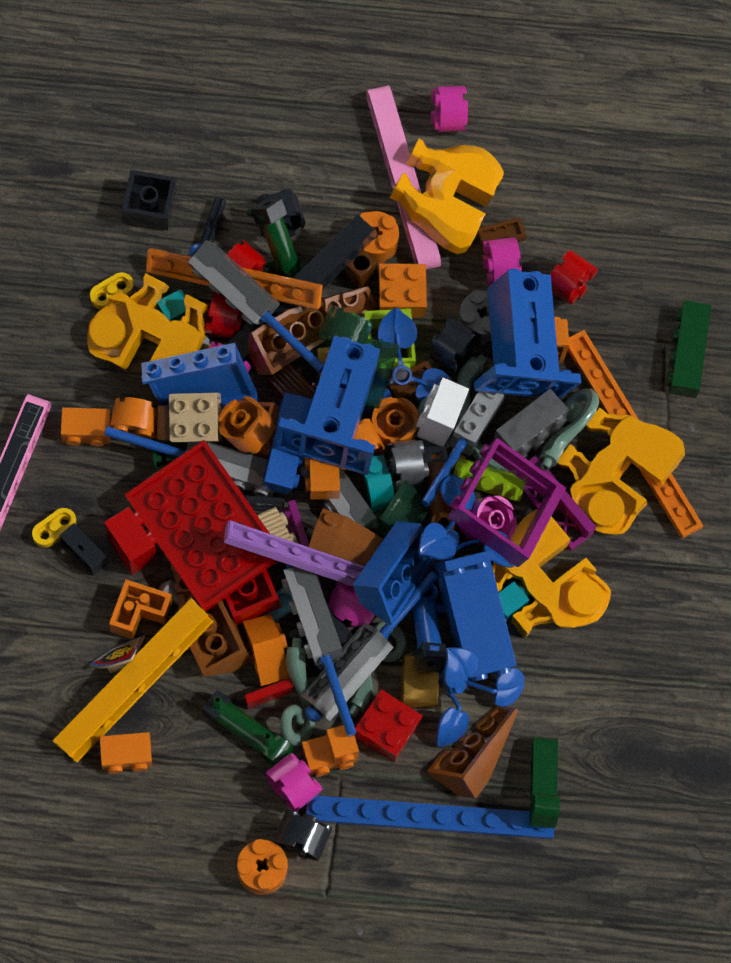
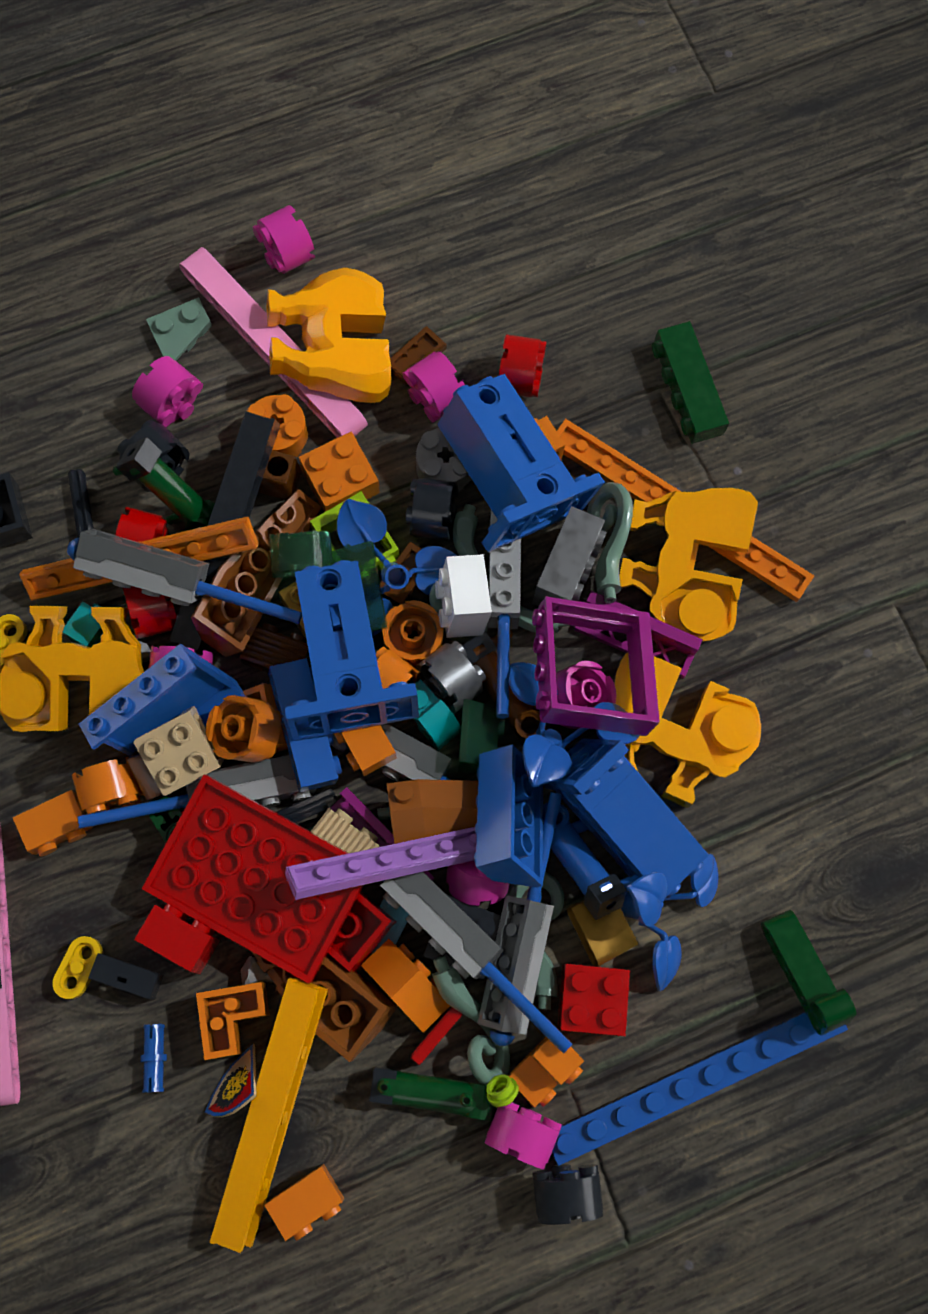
camera: 25 degrees left, 5 degrees up
orange brick [237,839,288,895] -> none
dark orange wedge [427,705,518,799] -> none
lime plate [453,457,525,502] -> none
teal brick [499,582,529,622] -> none
none -> dark pink brick [132,356,203,427]
none -> blue pin [140,1024,167,1093]
none -> sand green wing [146,297,212,361]
none -> lime plate [486,1074,519,1107]

